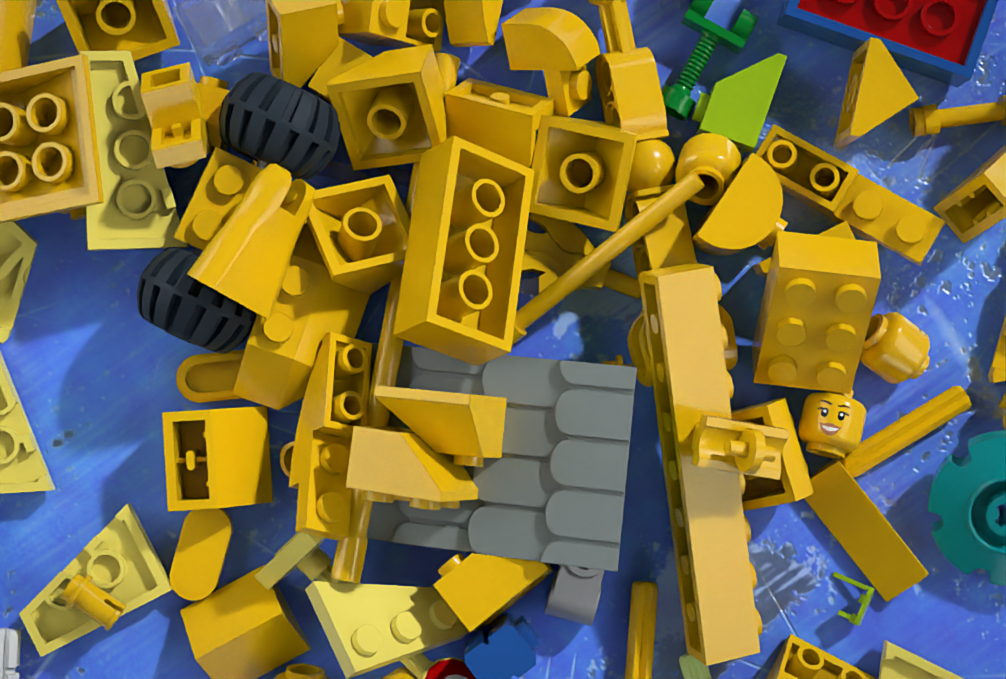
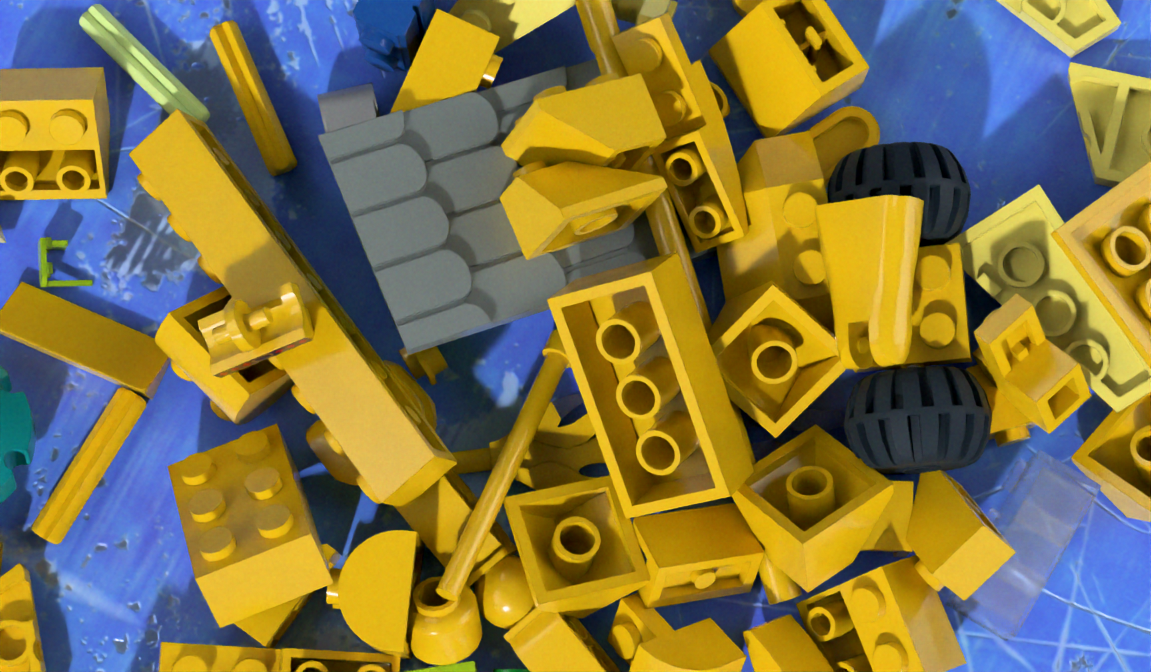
camera: 155 degrees right, 10 degrees down
yellow head [797,390,867,459] -> none
yellow head [860,312,930,384] -> none

